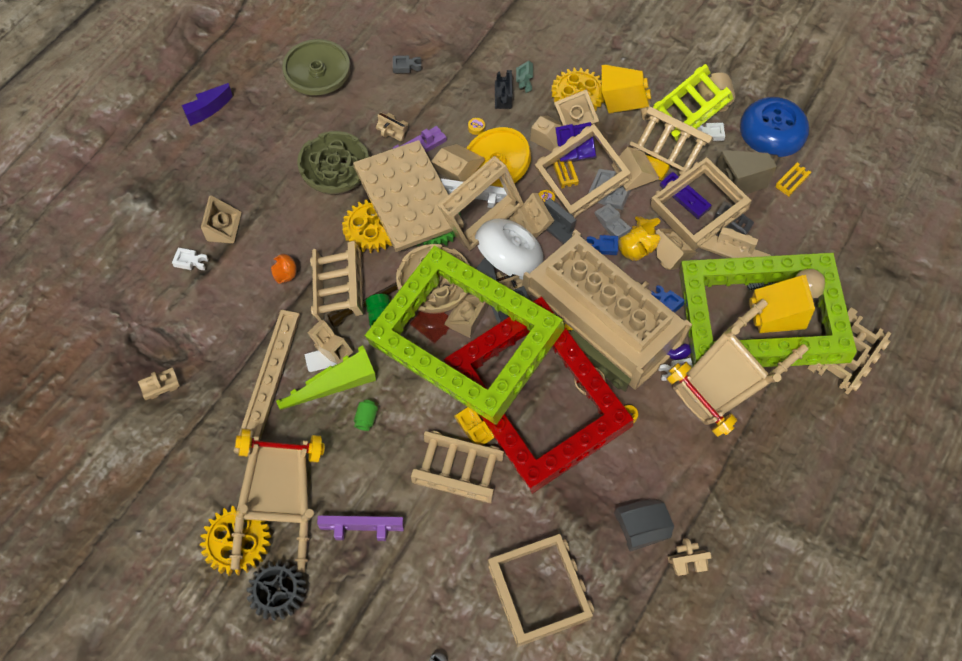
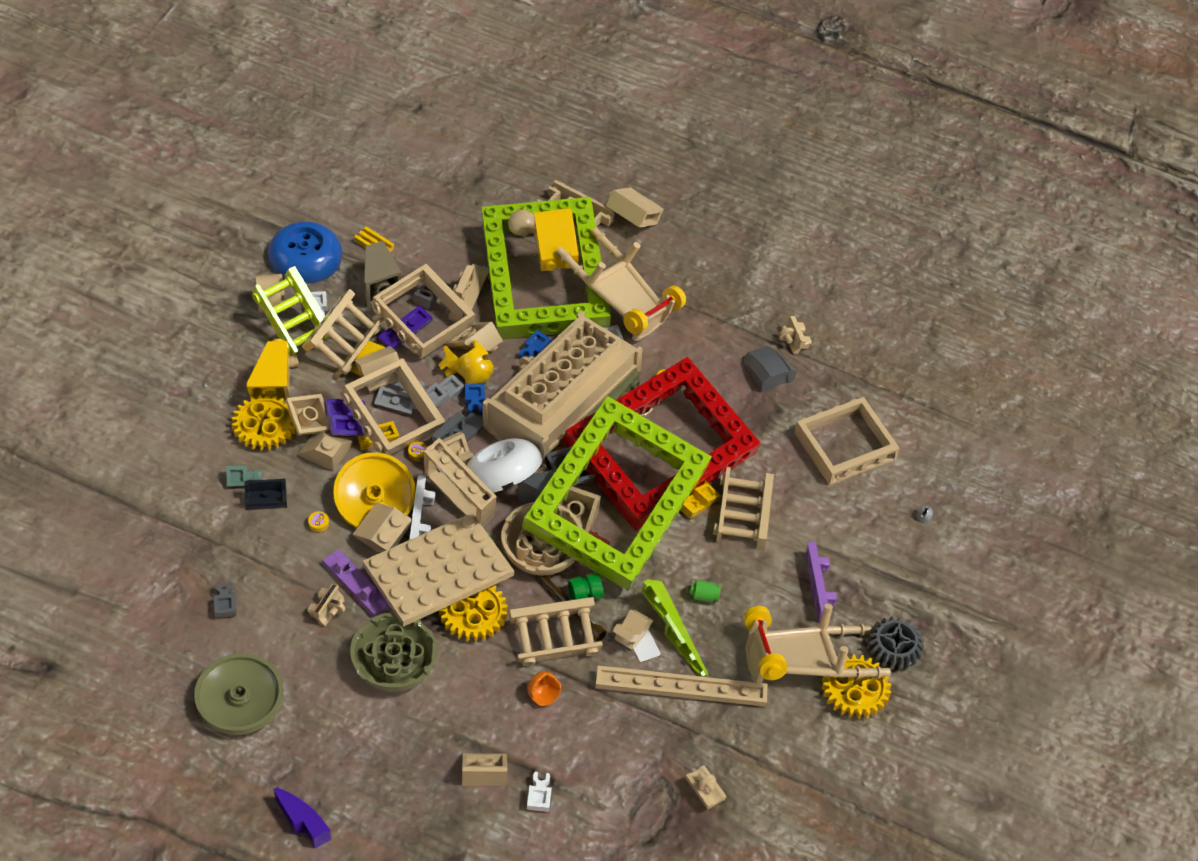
camera: 100 degrees left, 10 degrees down
none -> tan brick [606,187,664,228]

